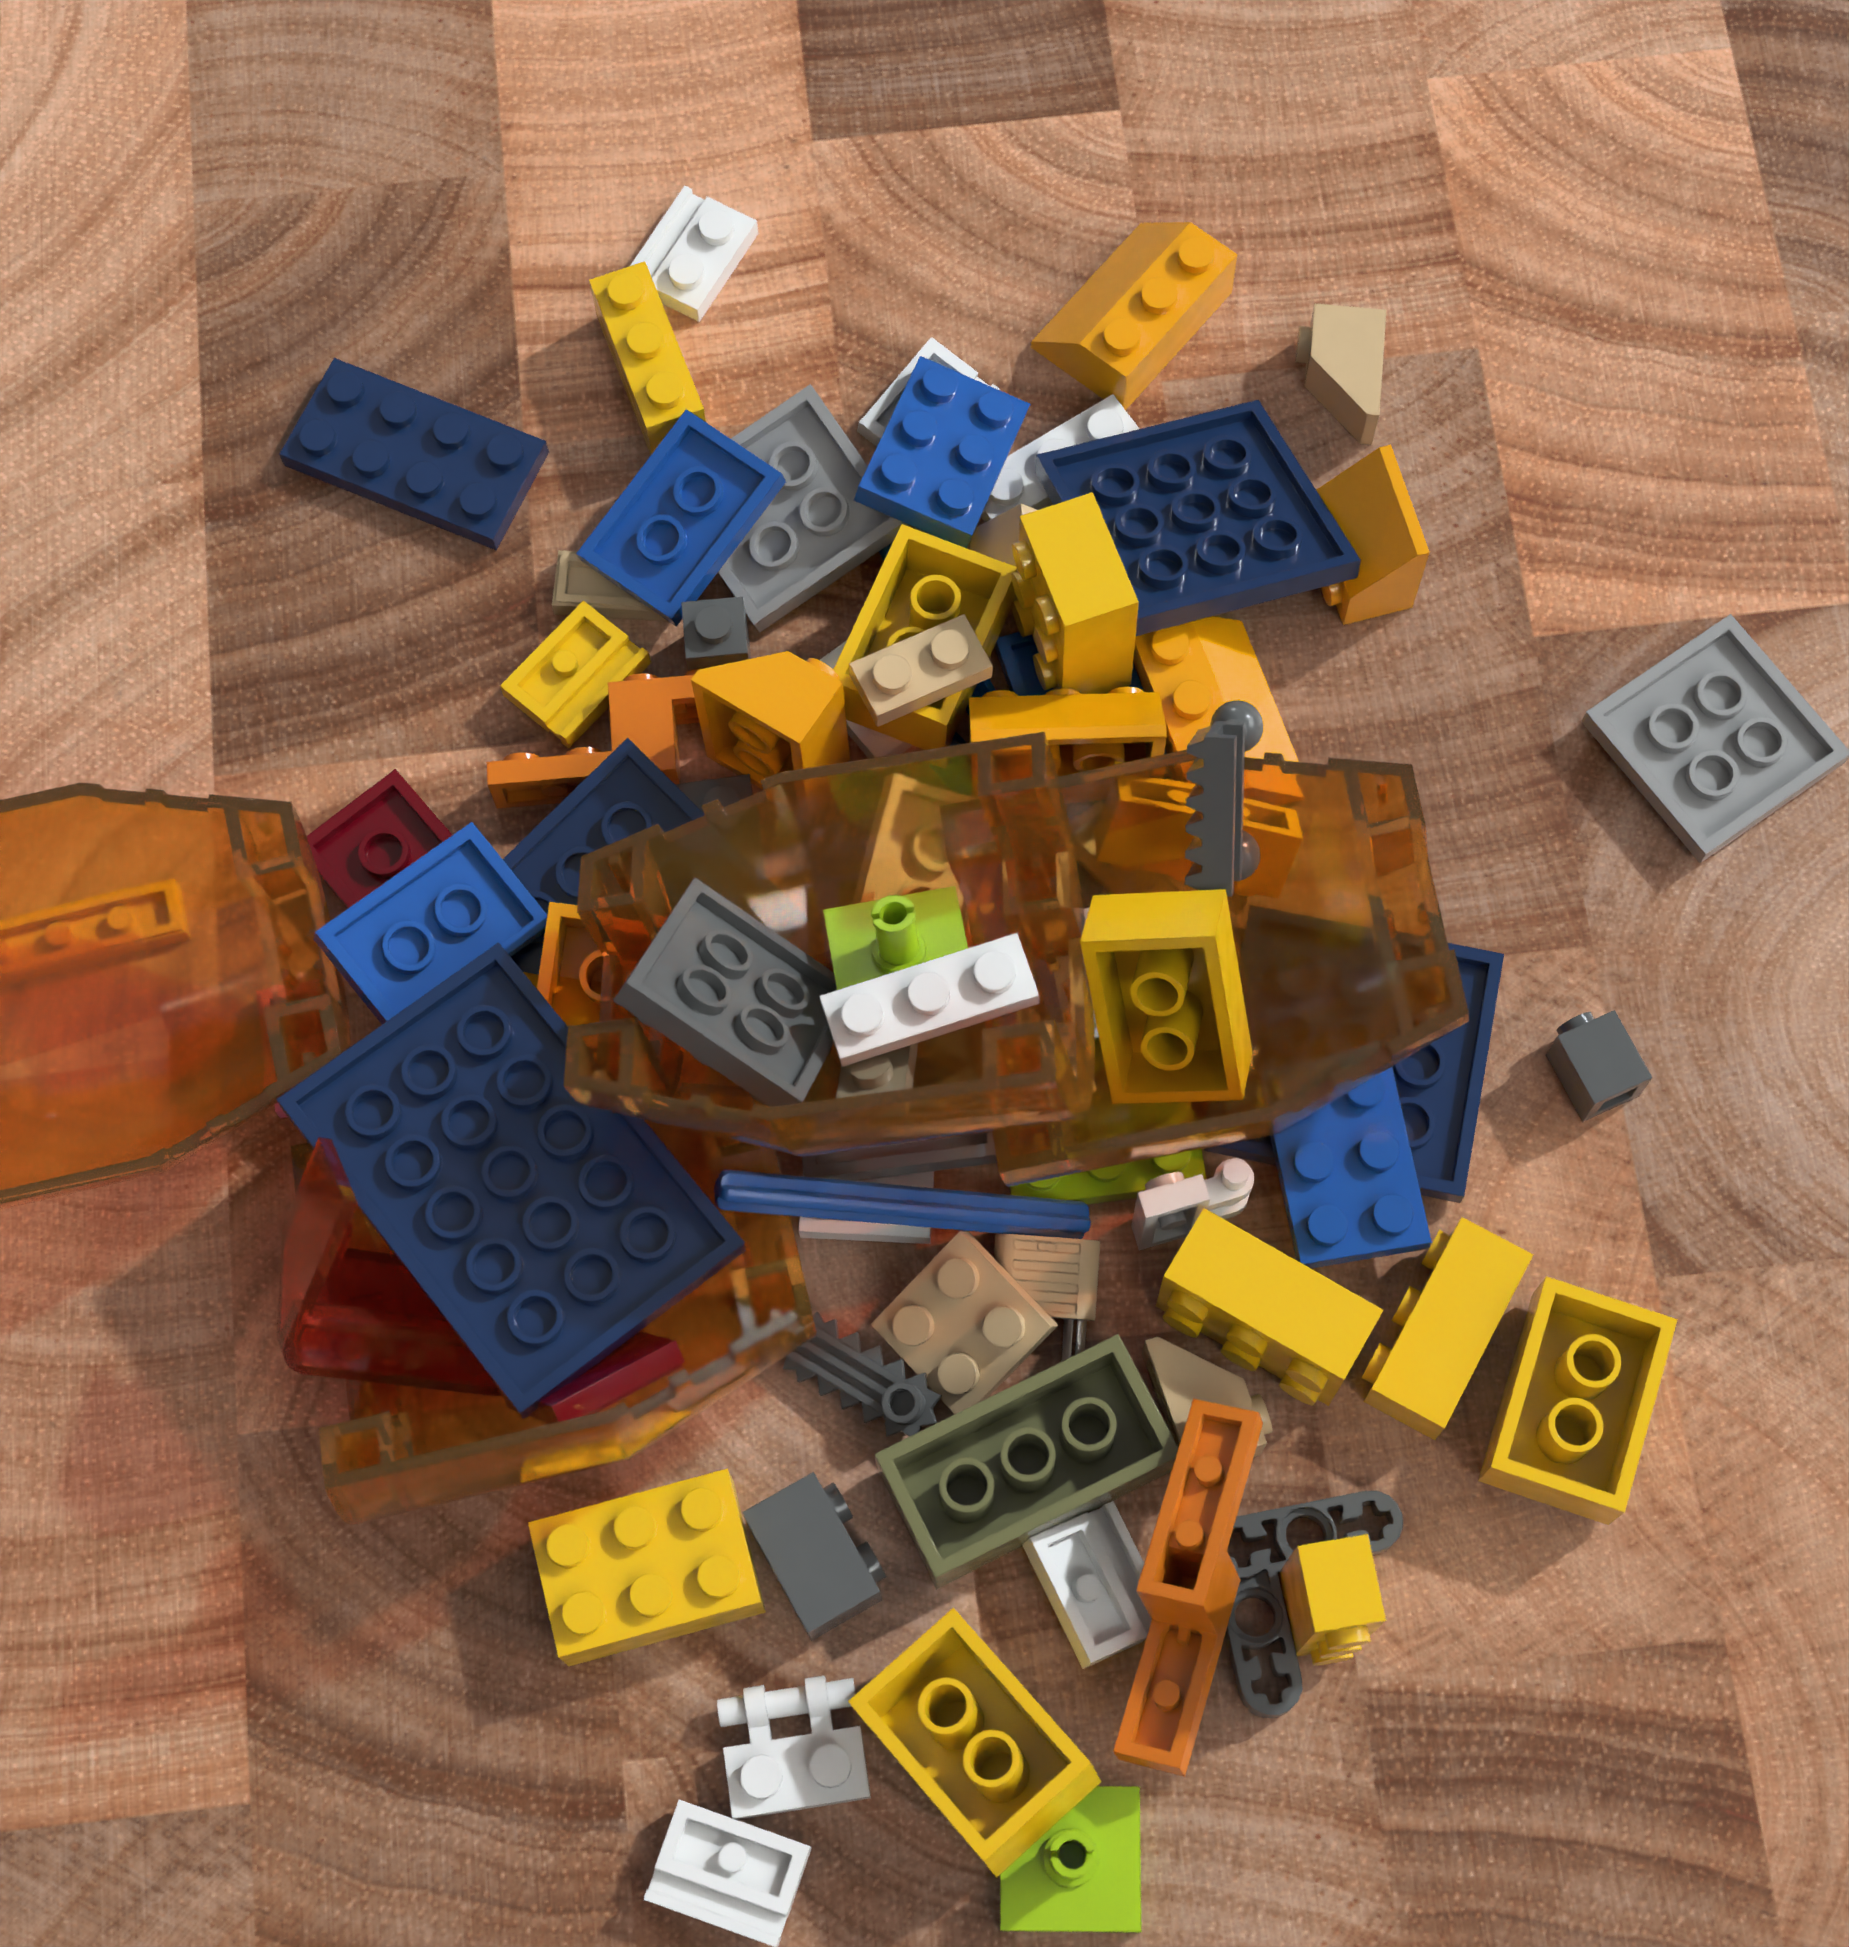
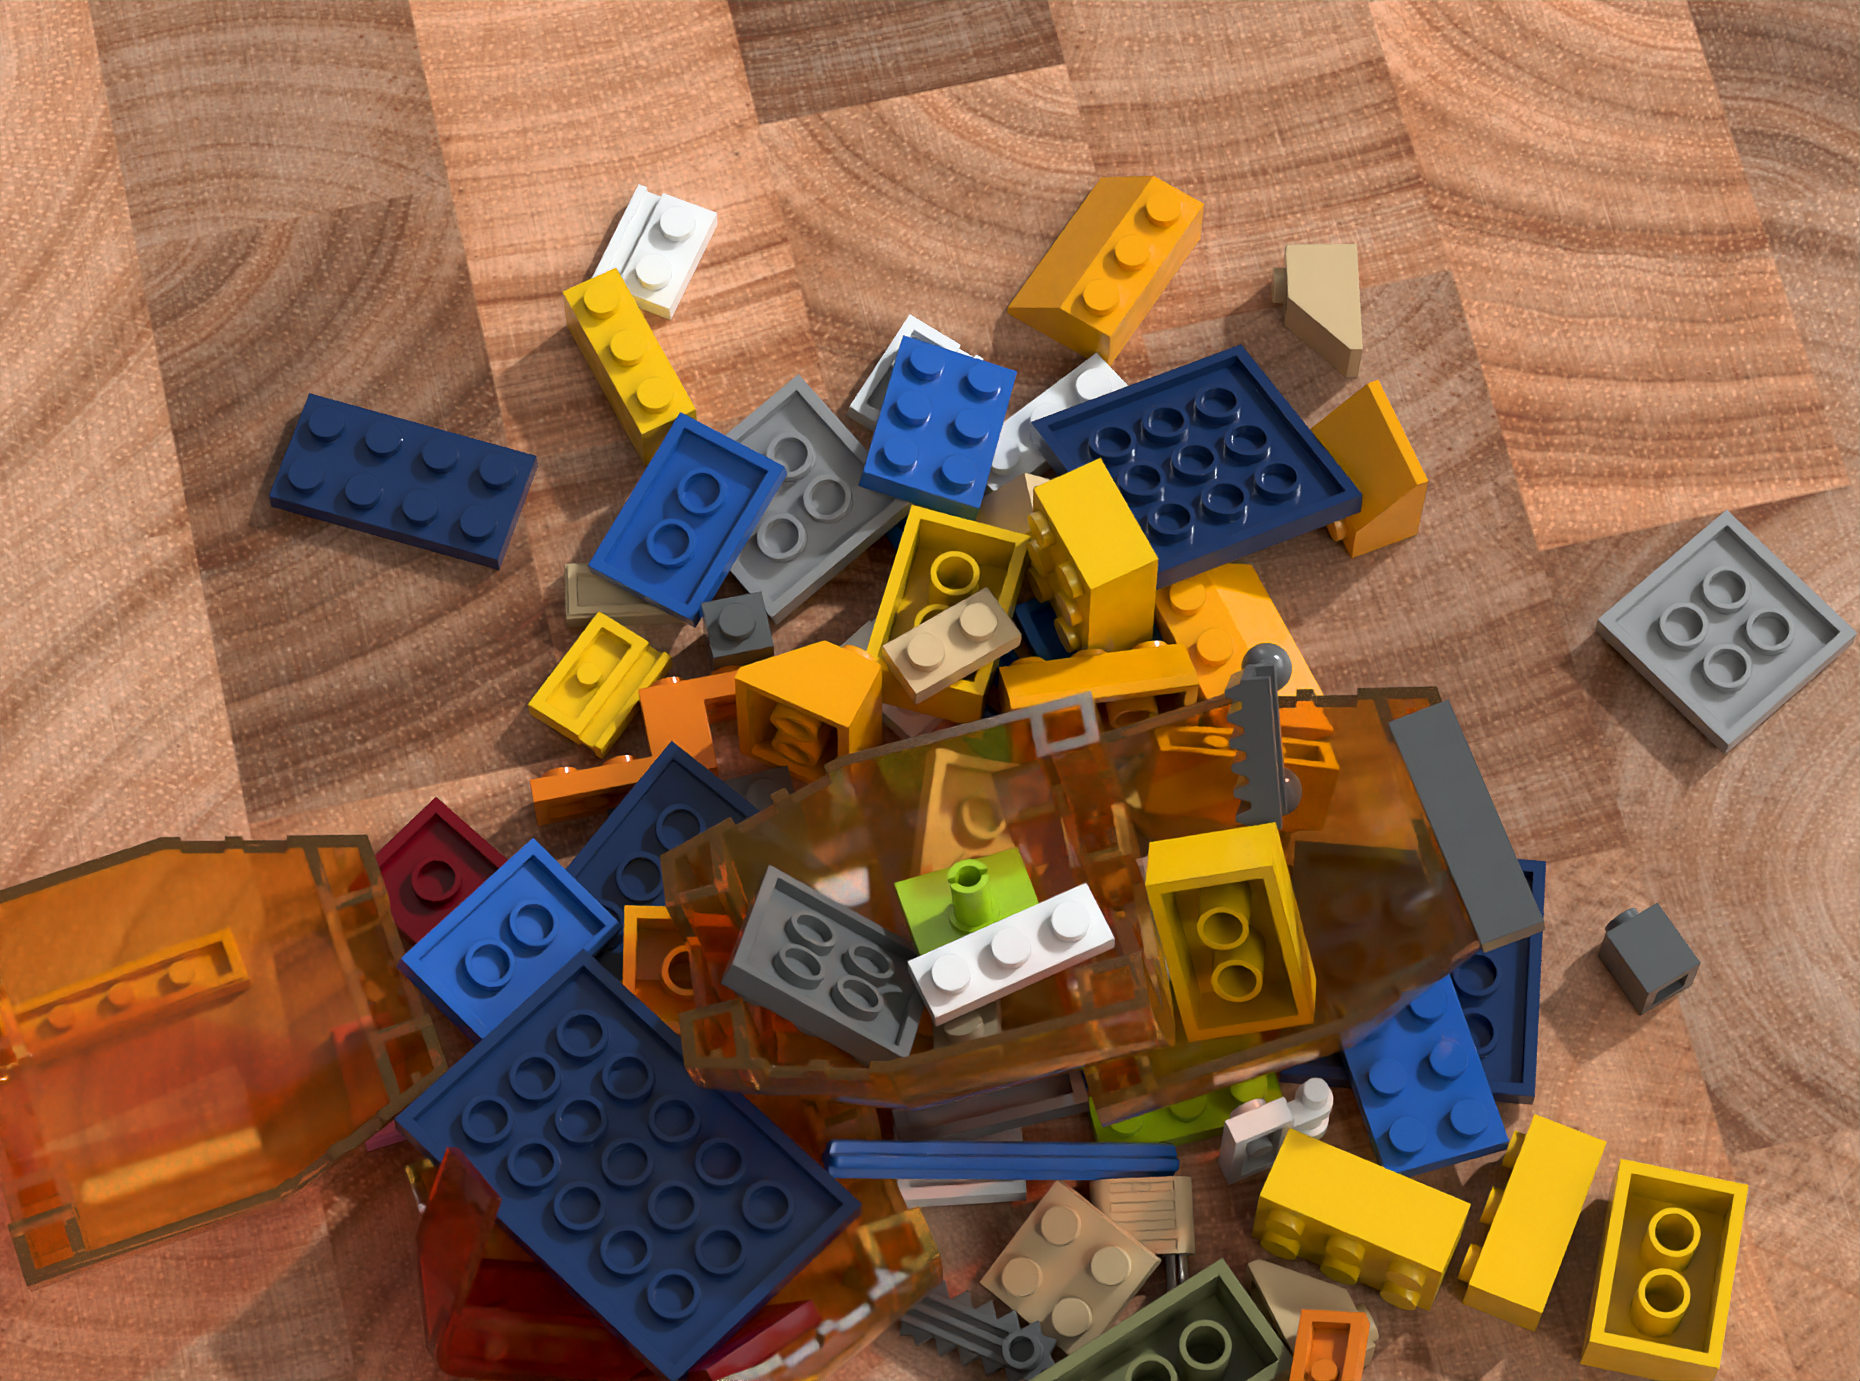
camera: 10 degrees left, 5 degrees down
none -> dark grey tile [1388,699,1545,953]

